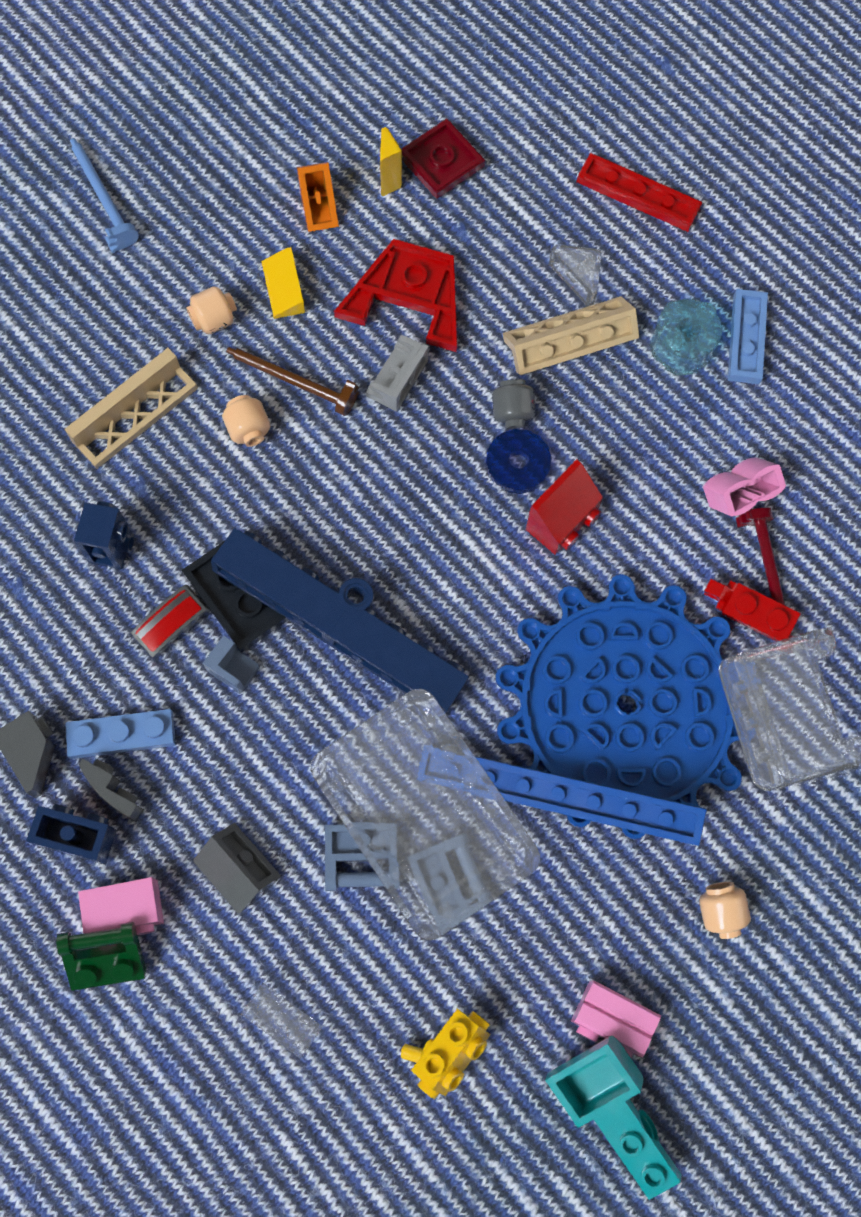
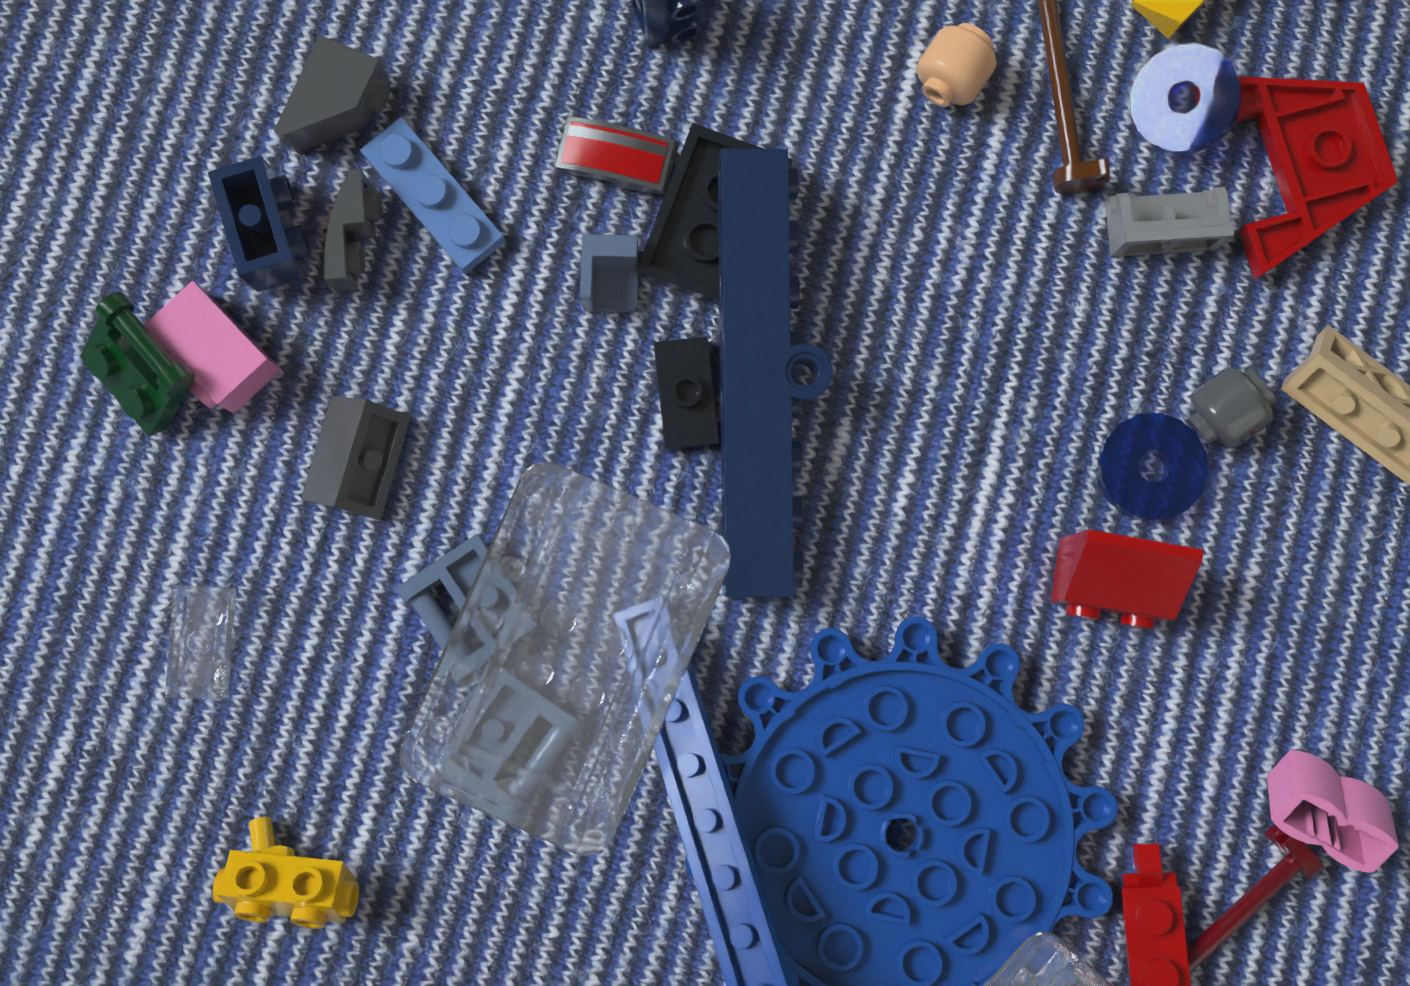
camera: 55 degrees right, 10 degrees up
none -> black plate [653,336,719,451]
none -> clear blue tile [1130,43,1242,154]

